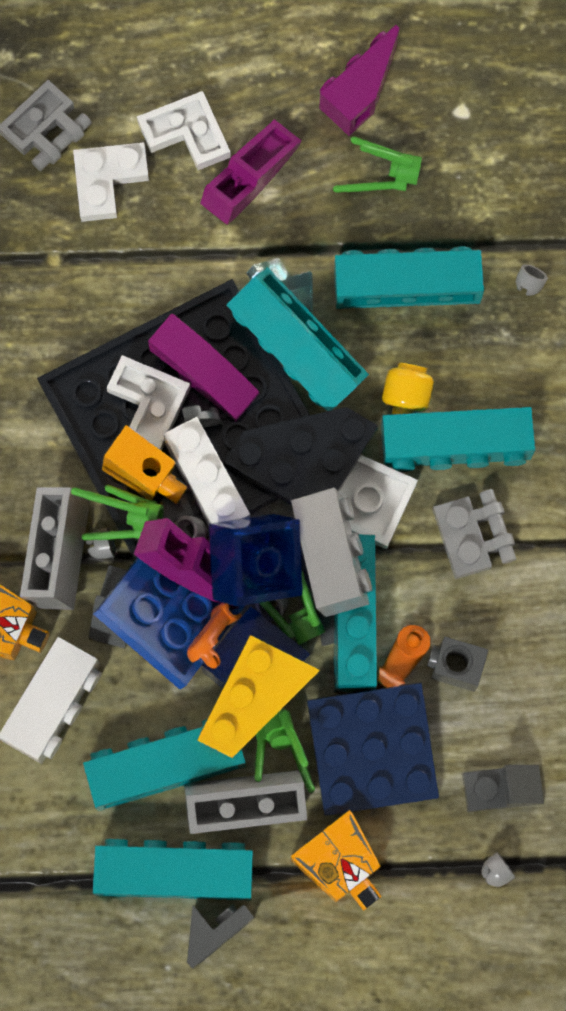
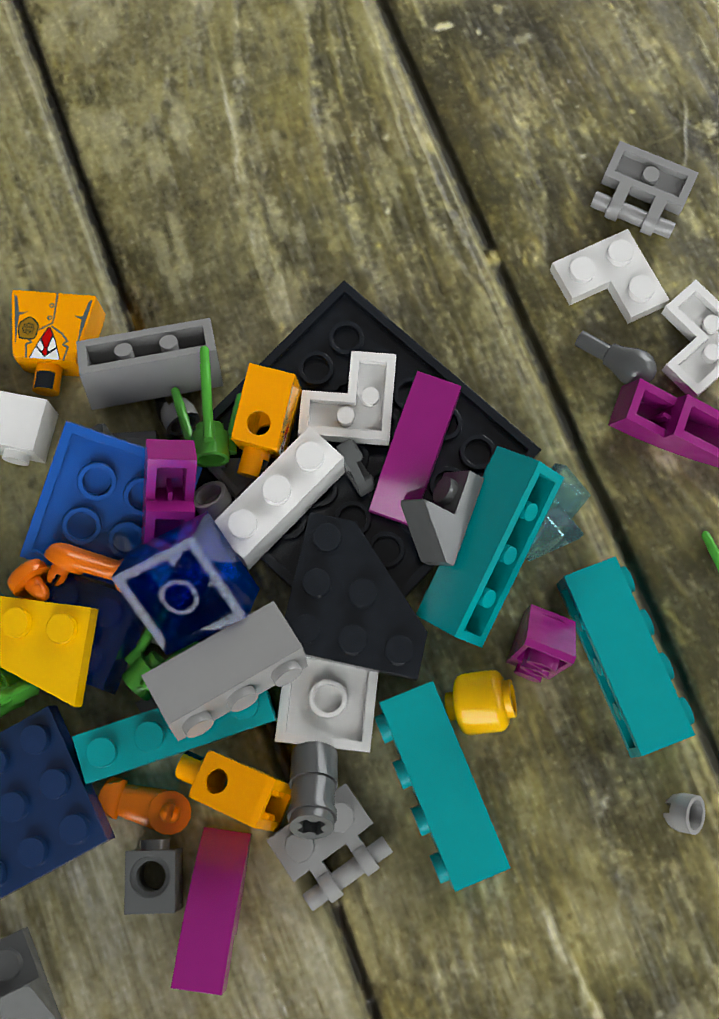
camera: 75 degrees right, 0 degrees up
none -> orange piece [7,558,56,602]
none -> magenta slope [171,827,252,996]
none -> light orange torso [175,750,291,832]
none -> dark grey piece [287,741,338,839]
none -> dark grey slope [401,471,484,566]
none -> magenta slope [506,604,576,683]
none -> dark grey piece [575,330,657,384]

